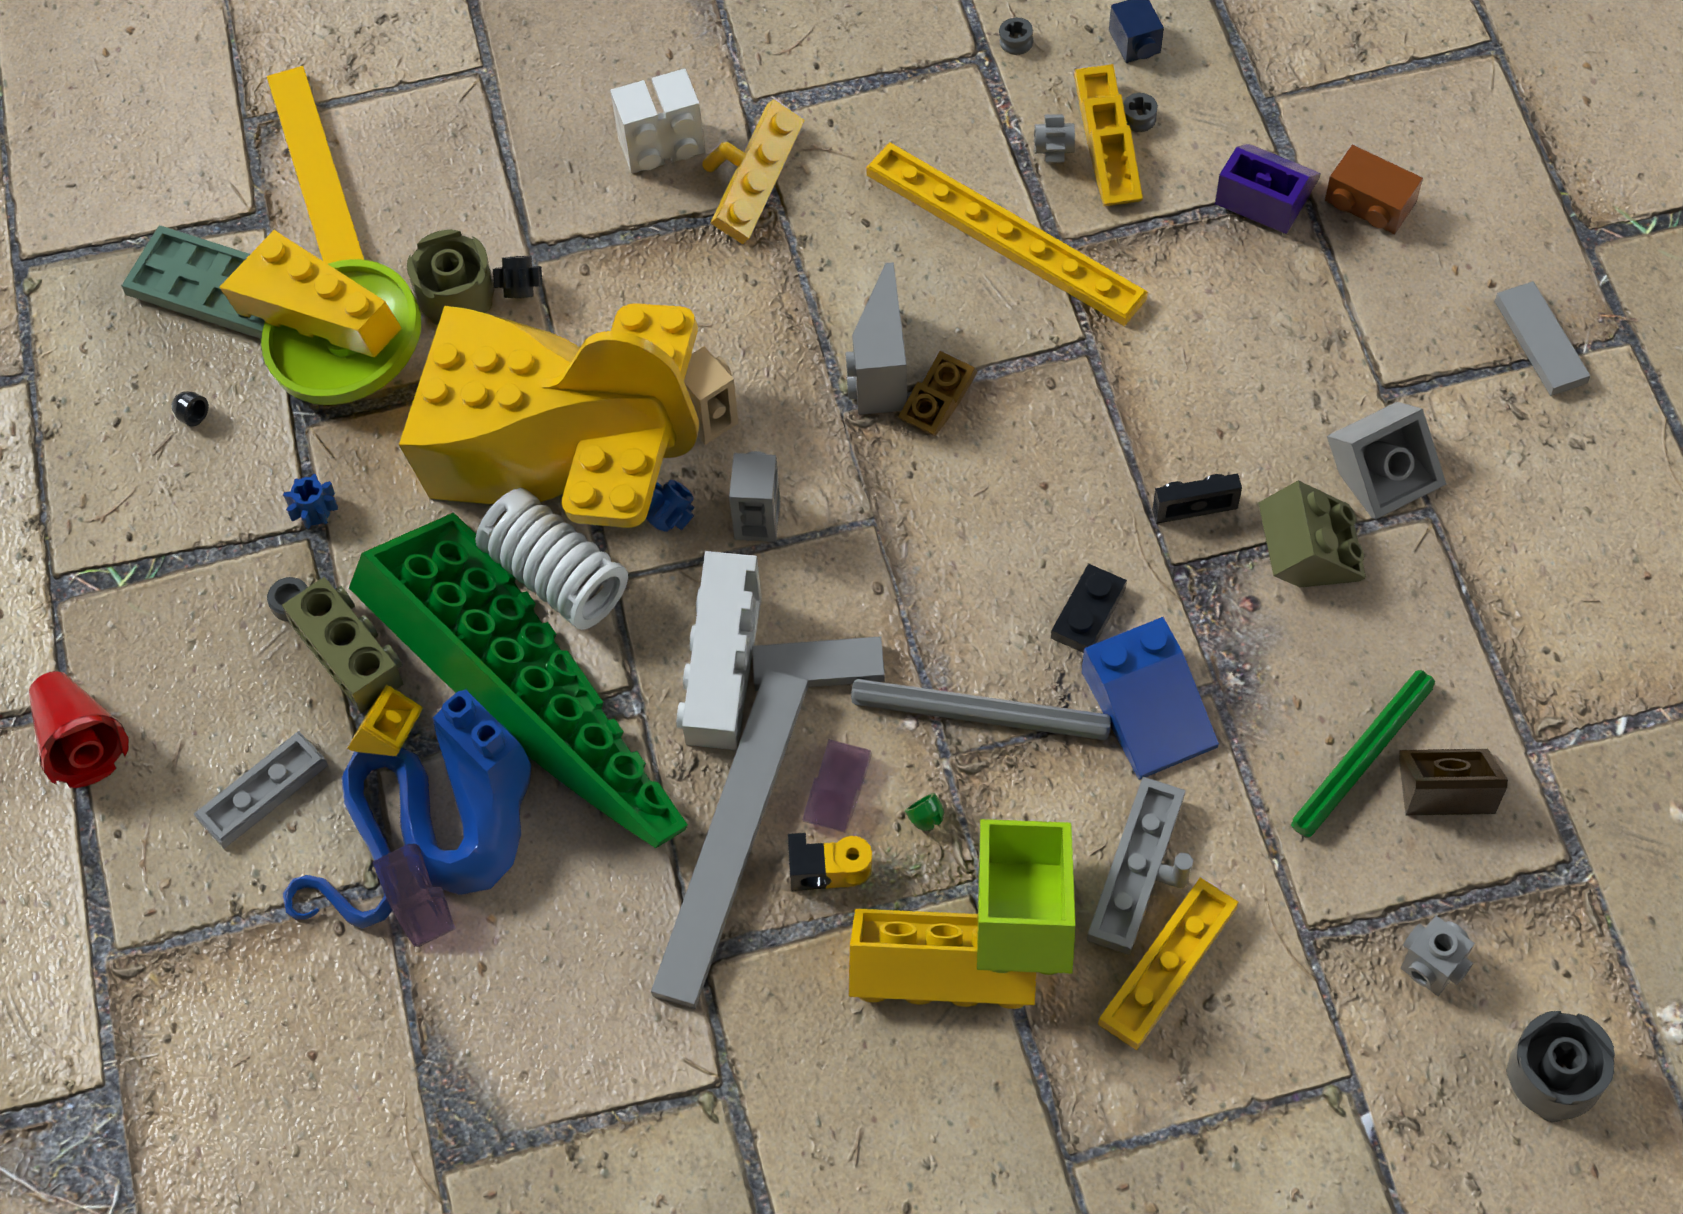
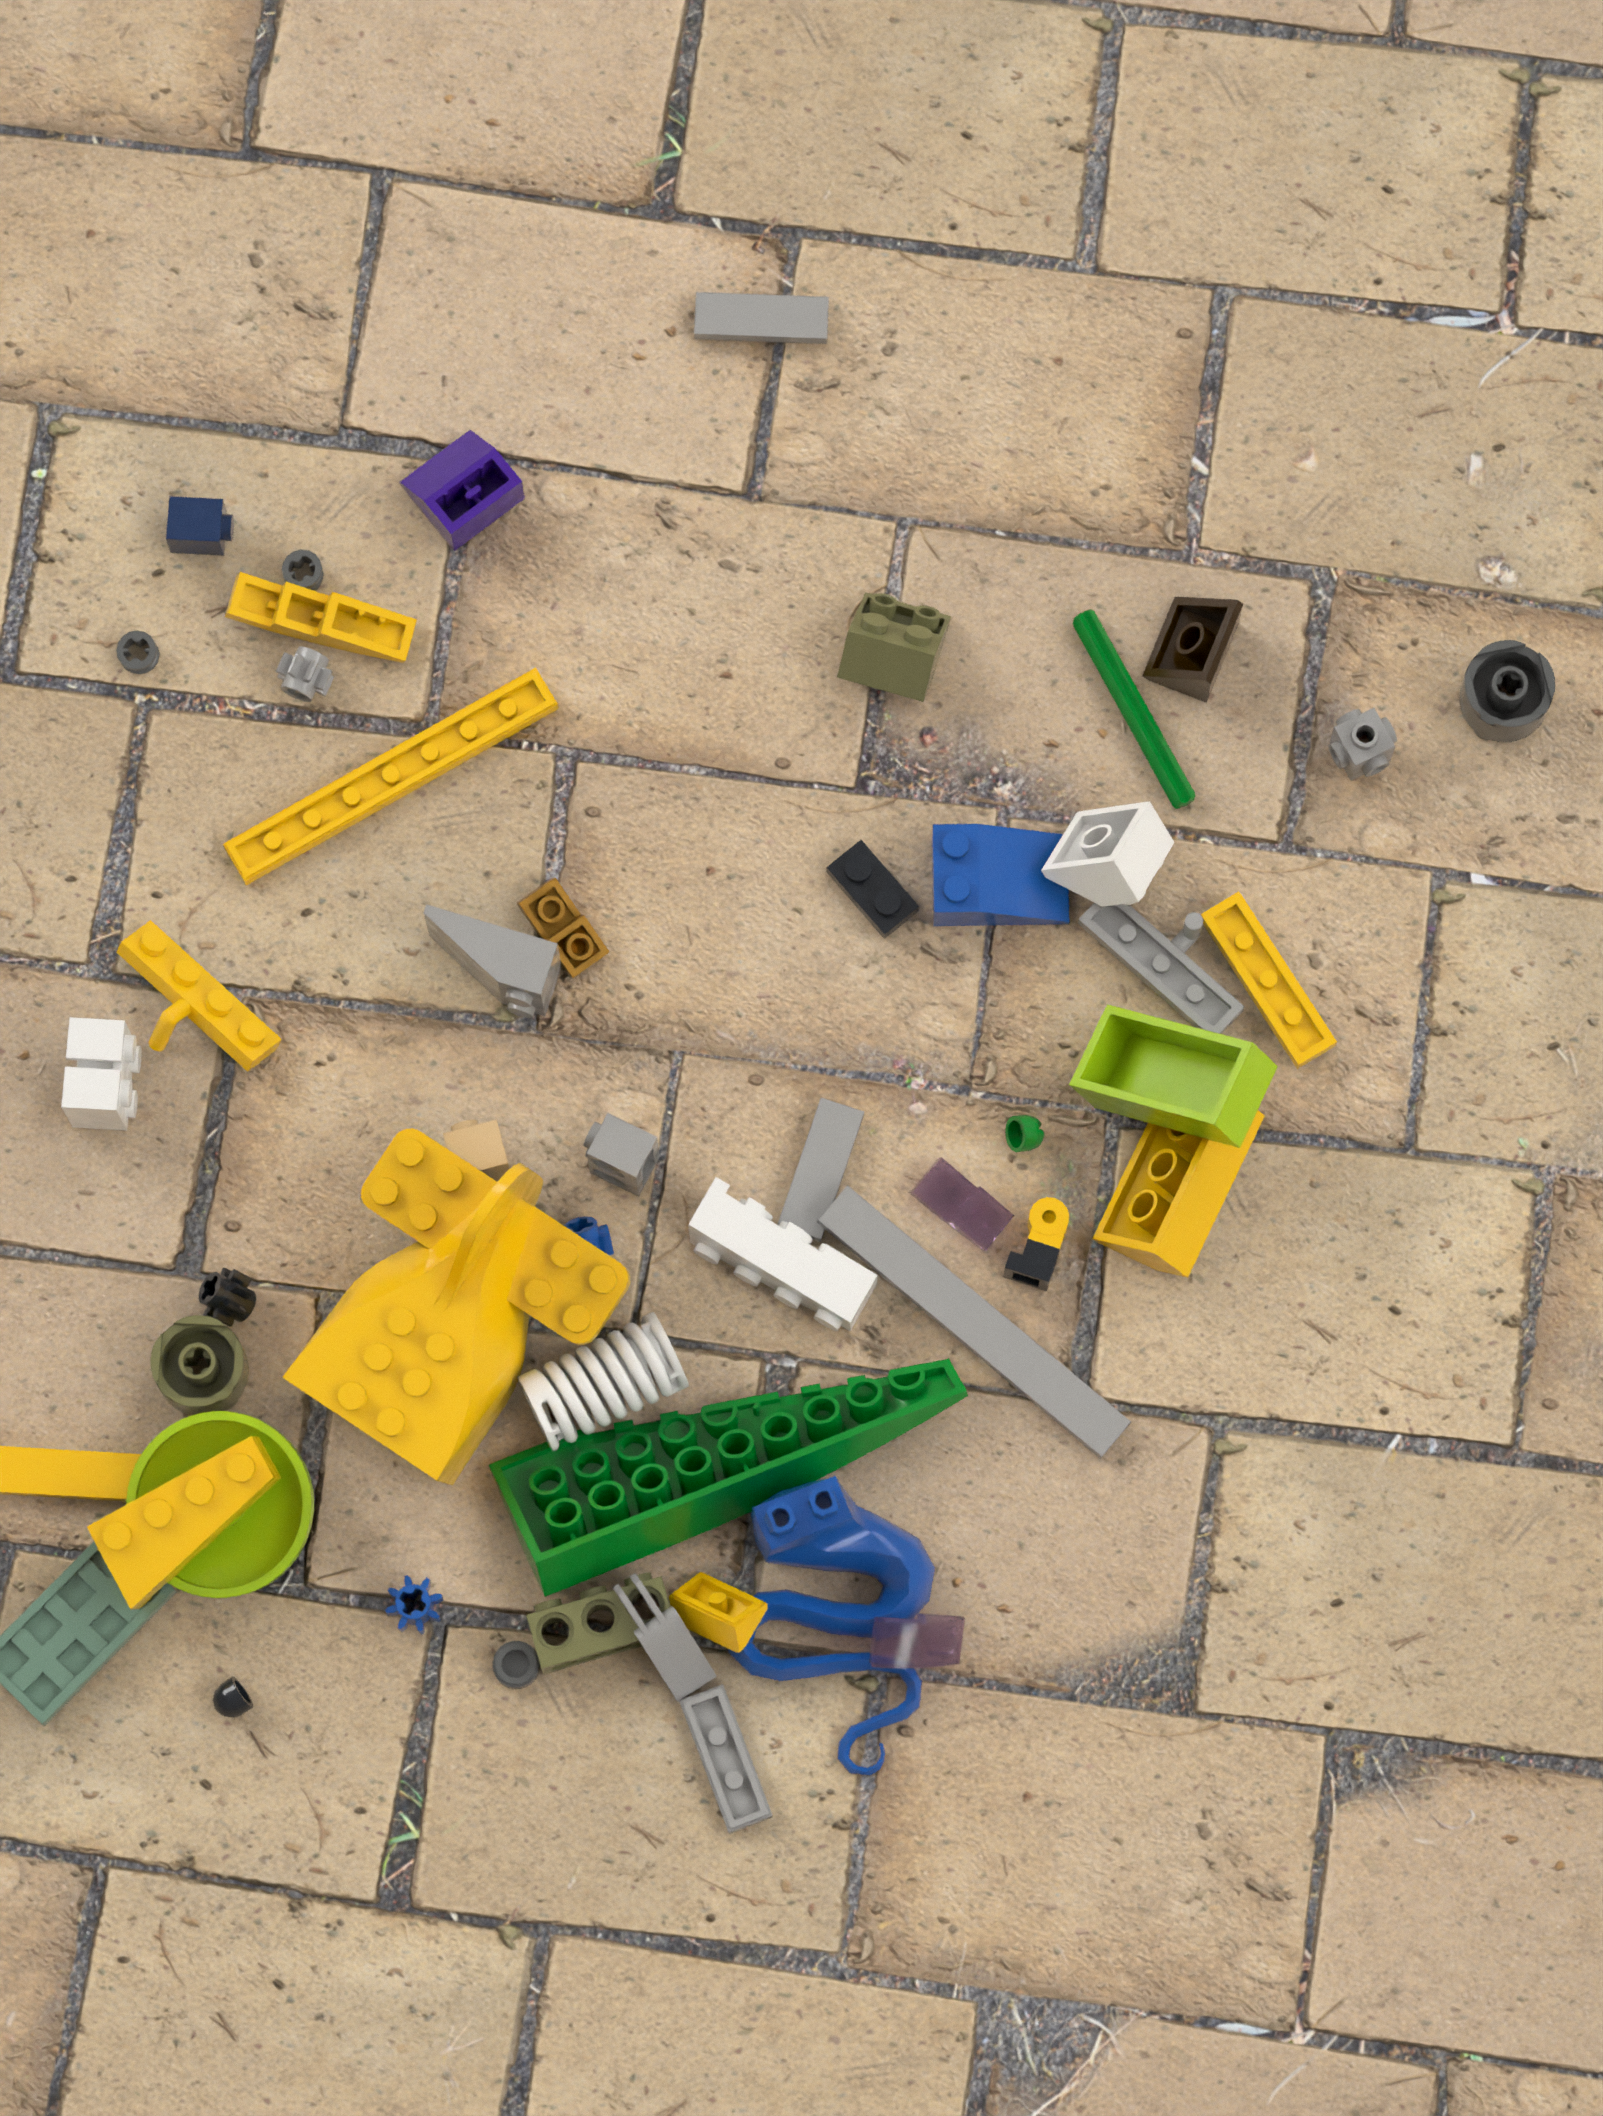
camera: 70 degrees left, 15 degrees up
red cone [29,671,129,788] -> none
light grey axle [851,679,1111,740] -> none
black plate [1152,473,1242,524] -> none
dark orange brick [1325,144,1423,235] -> none
light grey slope [1327,402,1446,519] -> none
none -> light grey arm [613,1573,717,1702]
none -> white slope [1041,801,1174,907]

